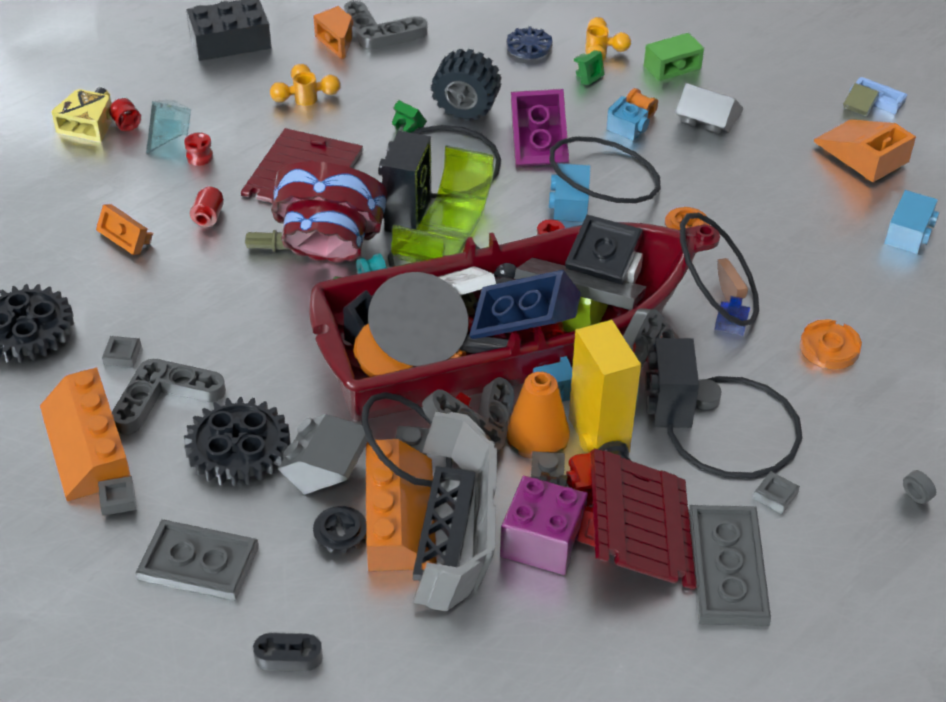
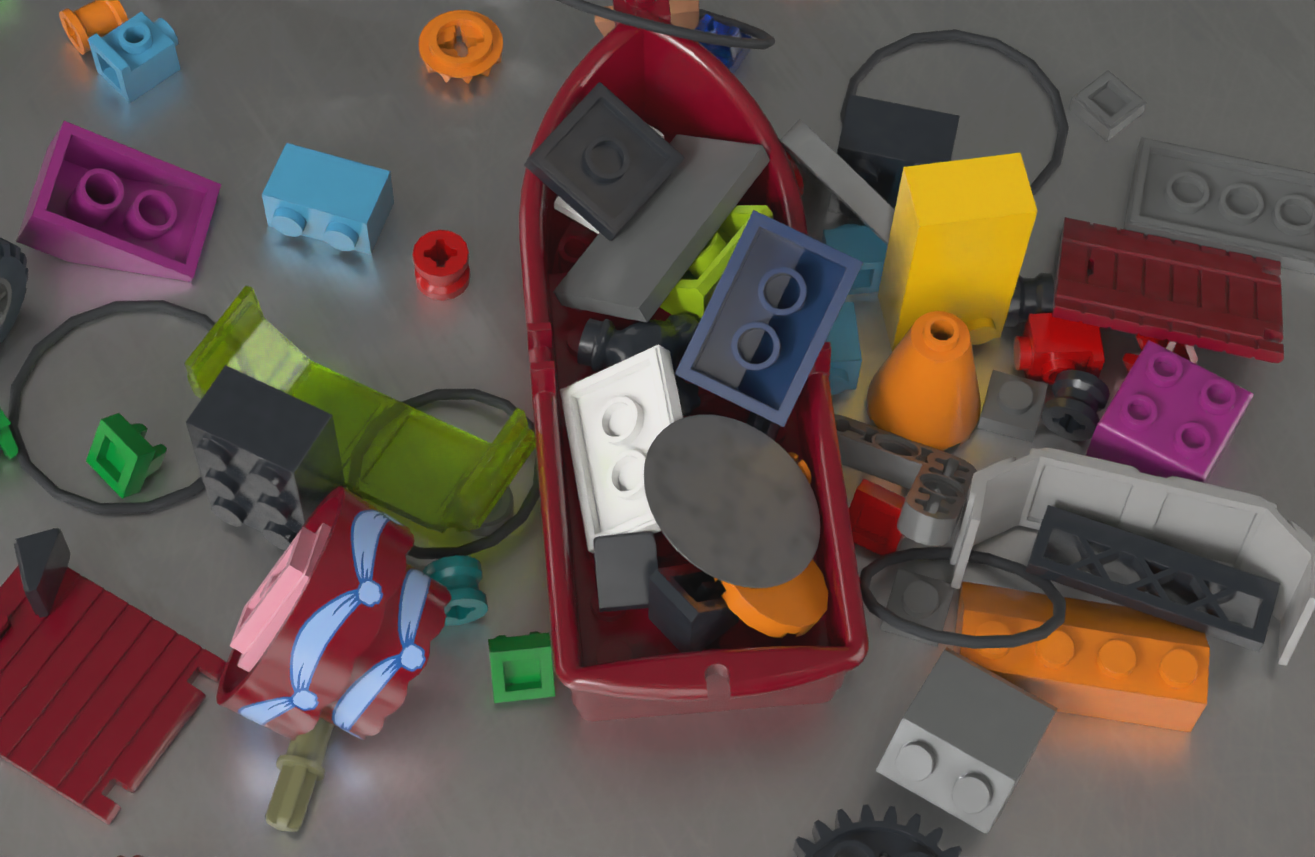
camera: 80 degrees left, 15 degrees up
black gear [313,506,366,554] -> none
black piece [549,136,661,204] -> none
none -> black slope [14,528,70,618]

